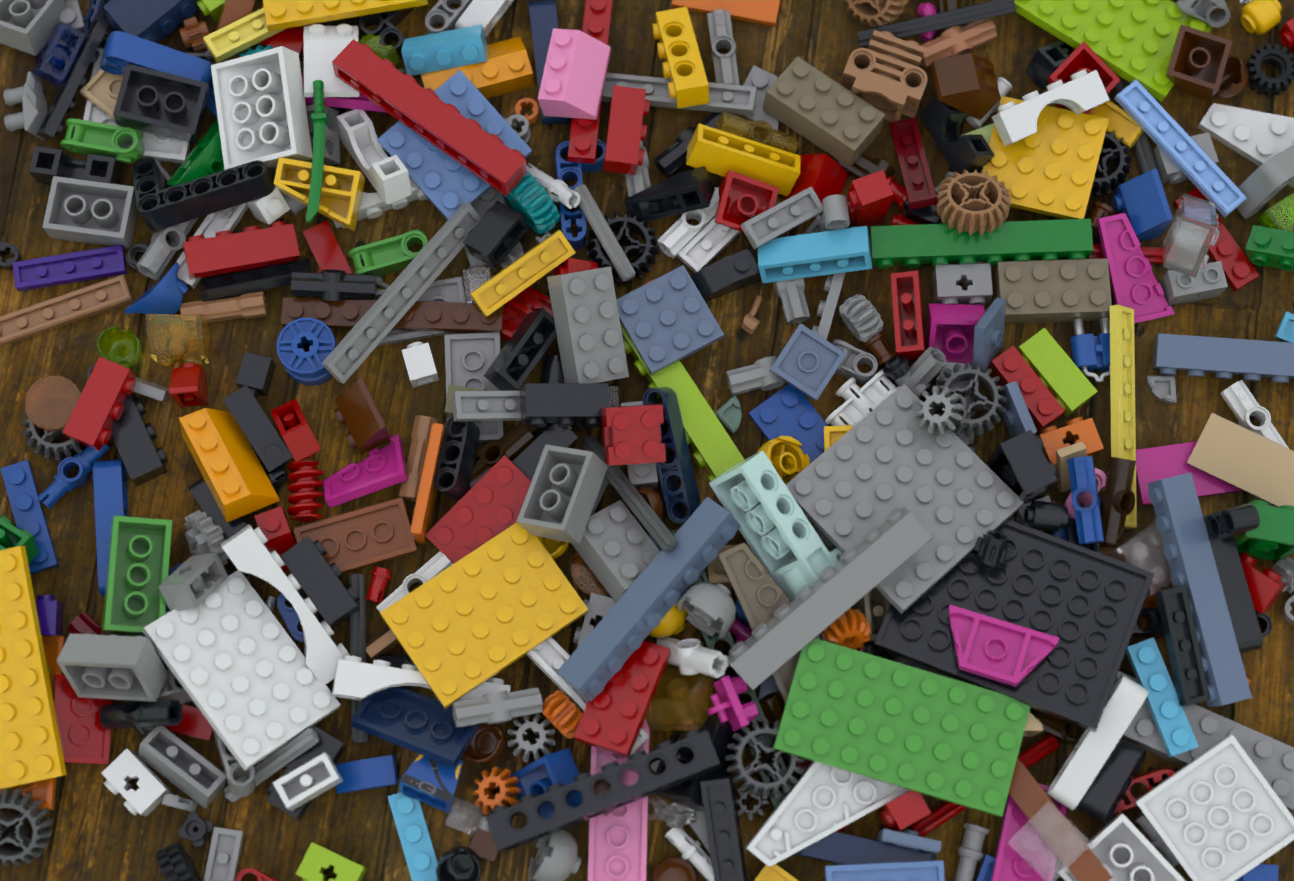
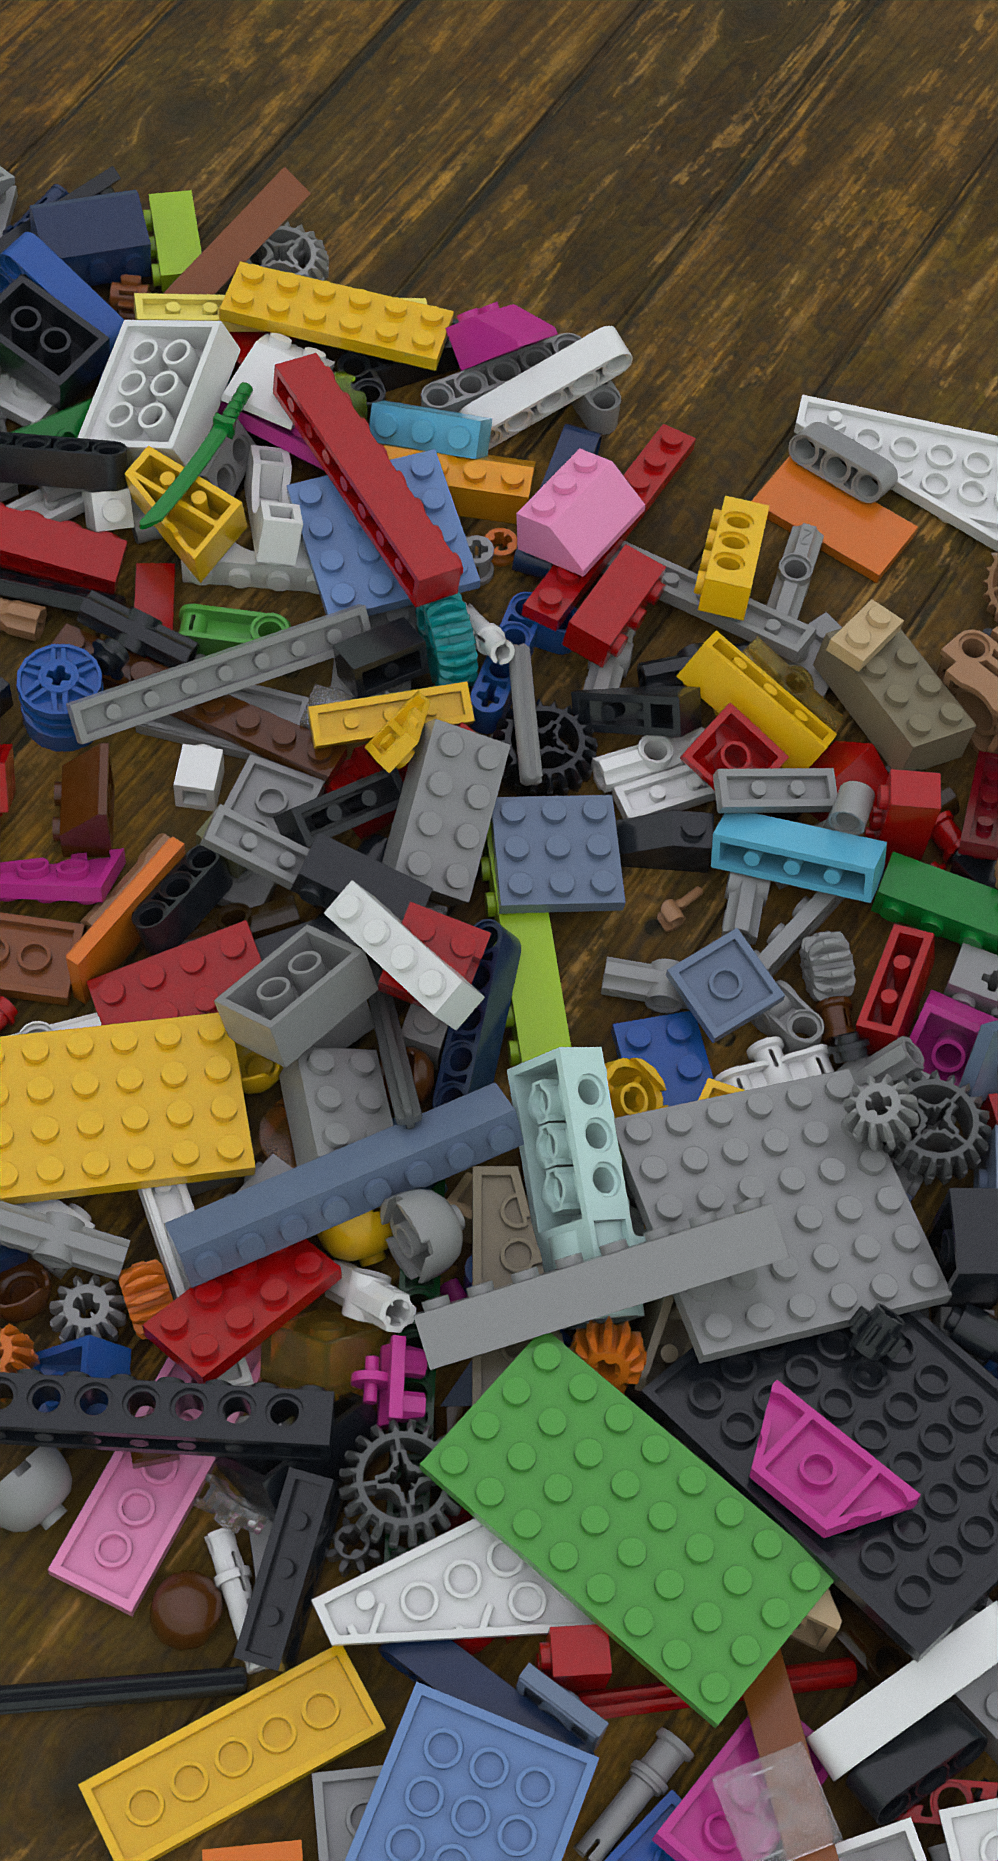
camera: 20 degrees right, 15 degrees down
sand green tile [714,395,742,435] -> none
none -> black plate [91,638,130,680]
none -> white arch [324,880,485,1030]
none -> yellow wing [365,690,431,773]
none -> tan plate [826,599,904,672]

